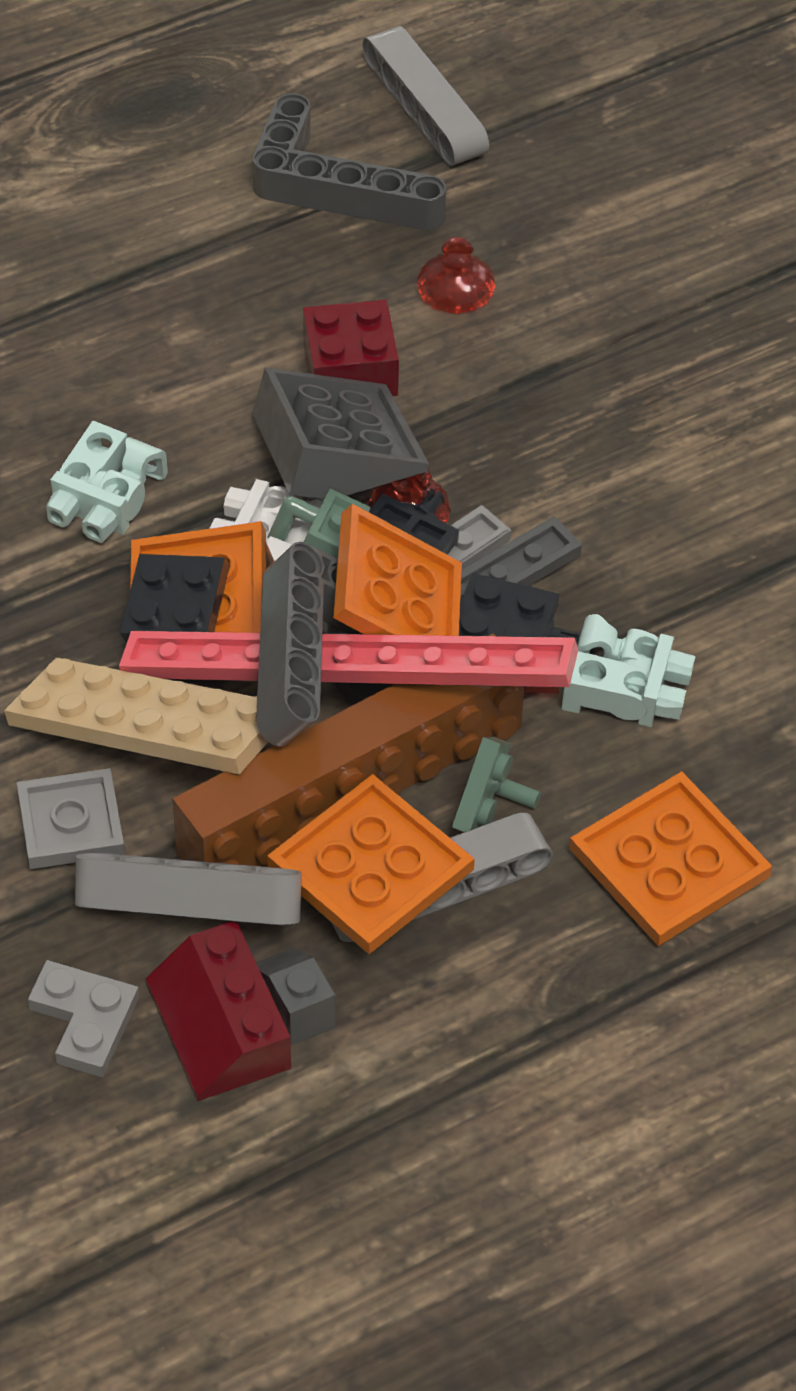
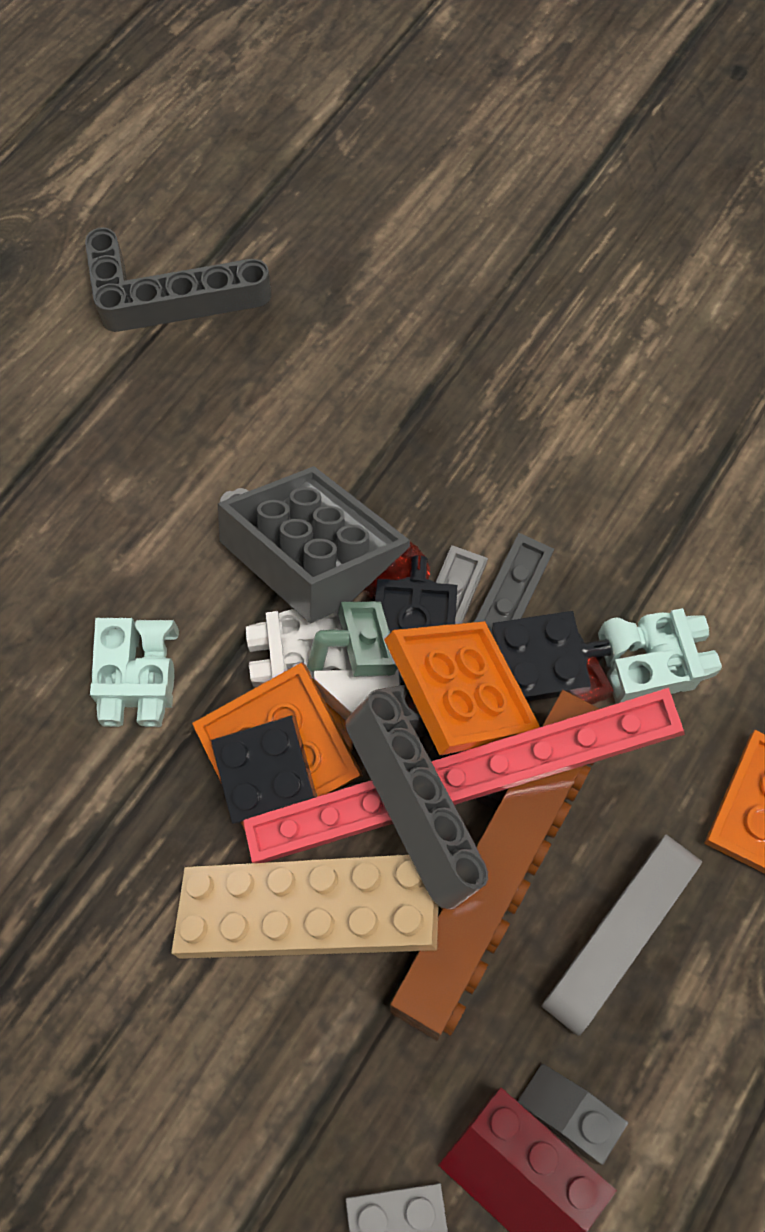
camera: 25 degrees left, 15 degrees up
light grey plate [17,768,125,869] -> none
light grey beam [75,853,302,925] -> none
orange plate [267,774,475,954] -> none
dark red brick [303,299,399,396] -> none
light grey beam [362,26,489,166] -> none
clear red hair [417,237,495,314] -> none
sand green plate [452,737,541,832] -> none

